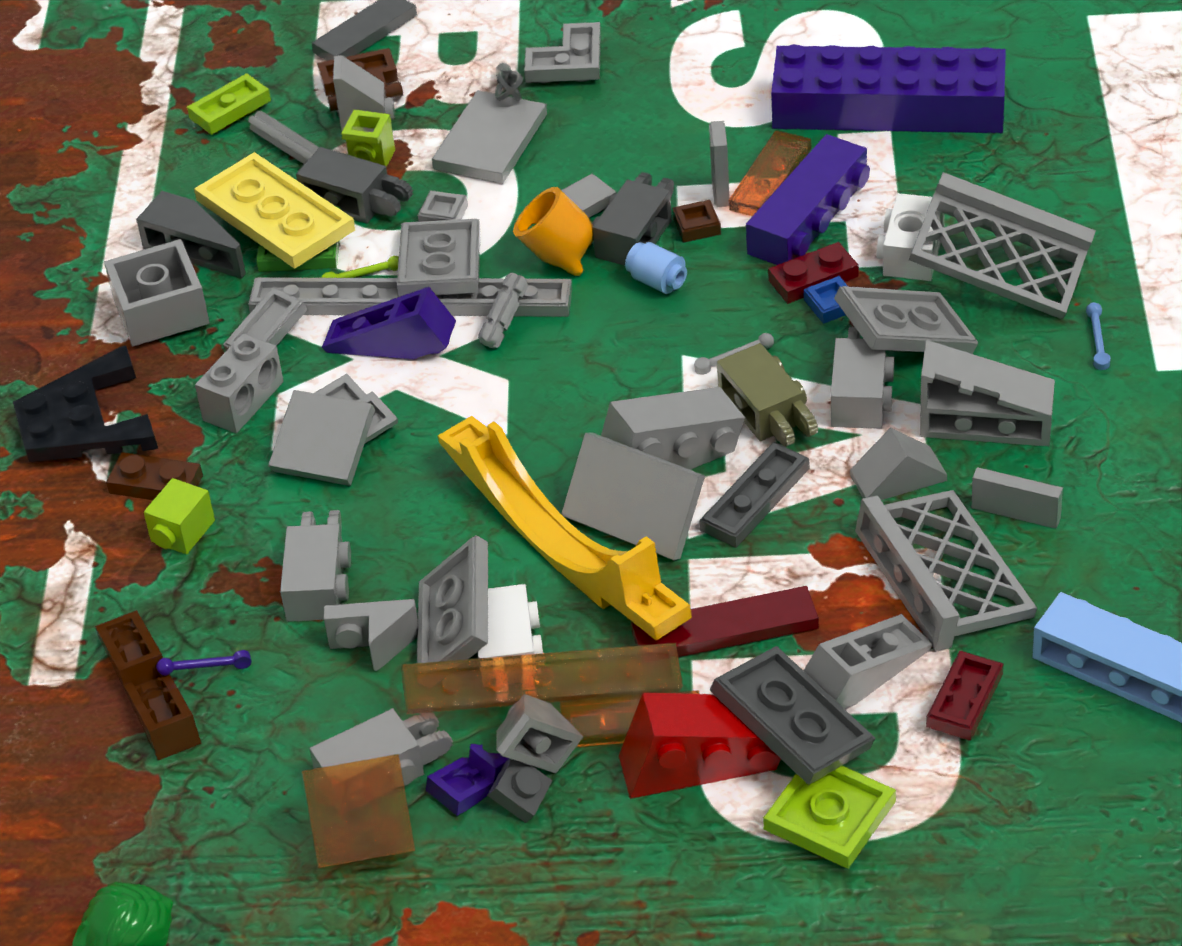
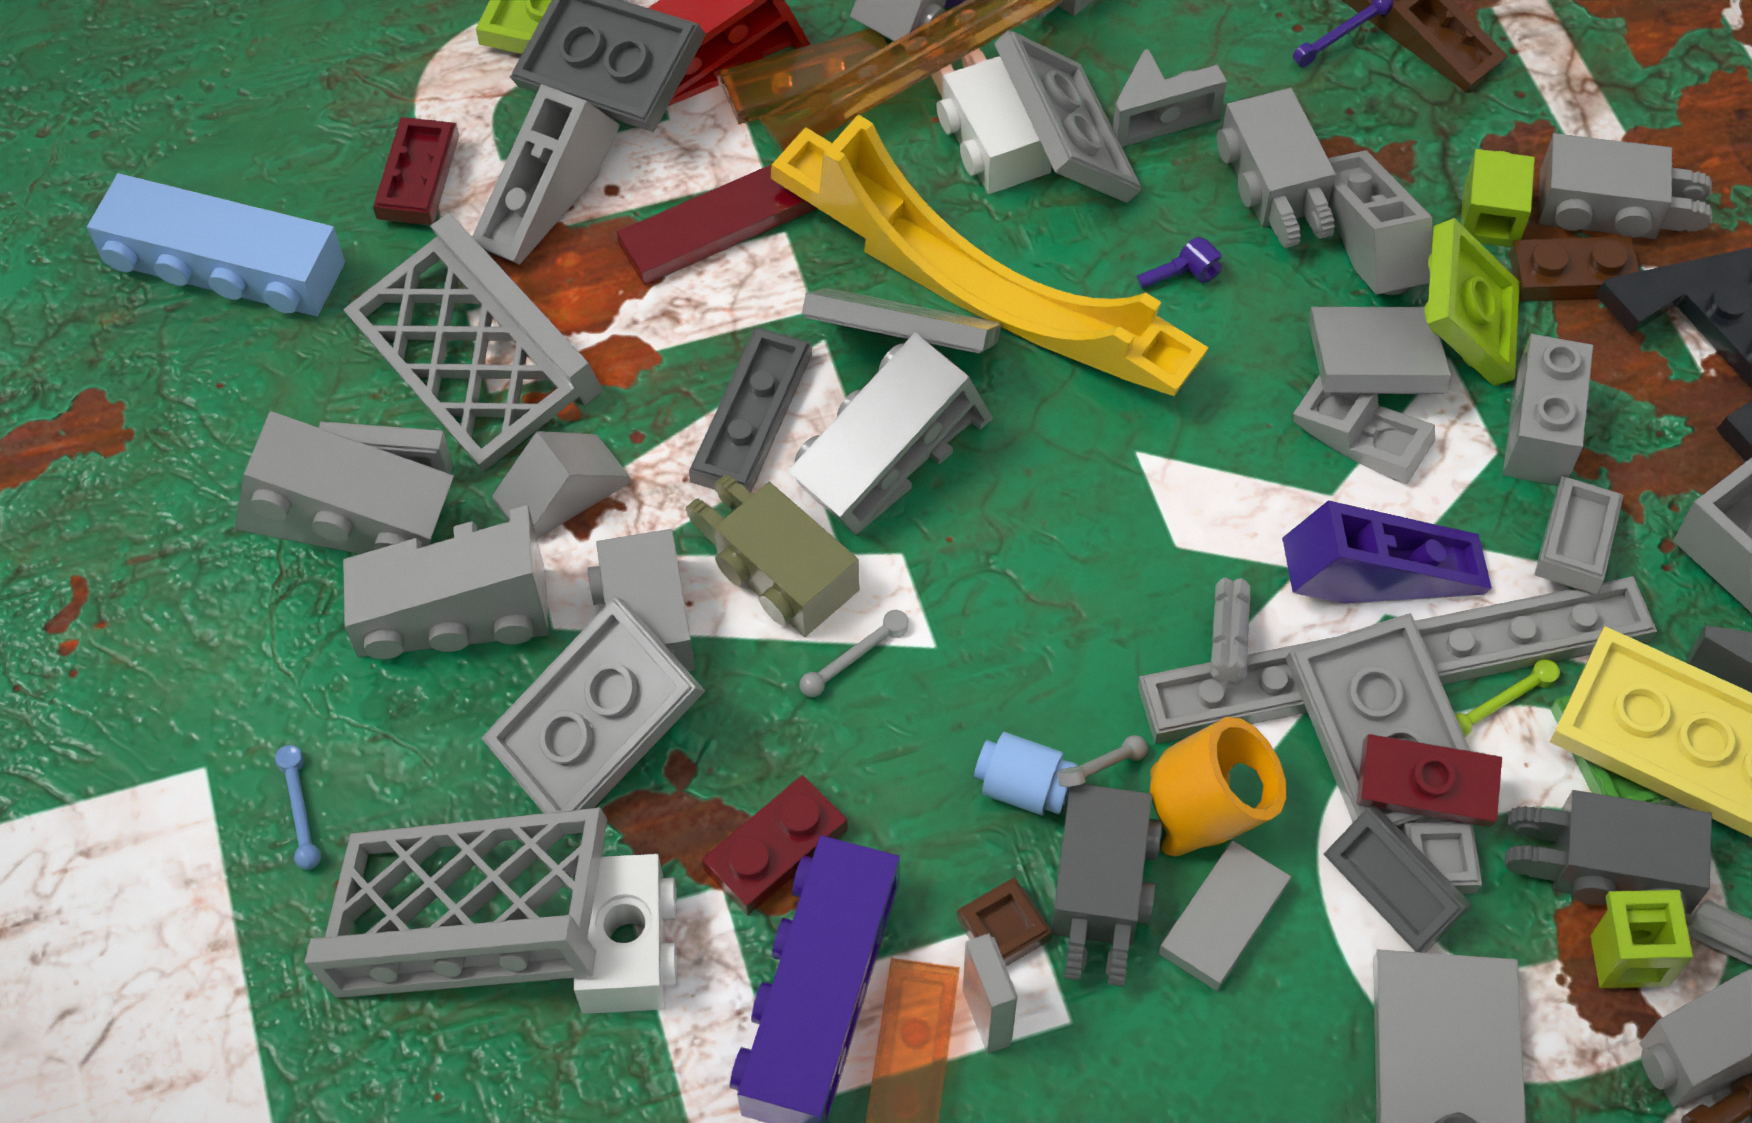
camera: 160 degrees right, 15 degrees up
blue tile [804,276,848,324] -> none
none -> light grey wedge [235,411,454,554]
none -> light grey hinge [1057,735,1148,787]
none -> dark purple hand [1136,237,1222,289]
none -> dark grey tile [1323,805,1473,953]
none -> light grey slope [1328,150,1433,295]
none -> dark red plate [1356,734,1502,827]
none -> lime plate [1425,218,1520,386]
none -> light grey hinge [1538,133,1712,239]

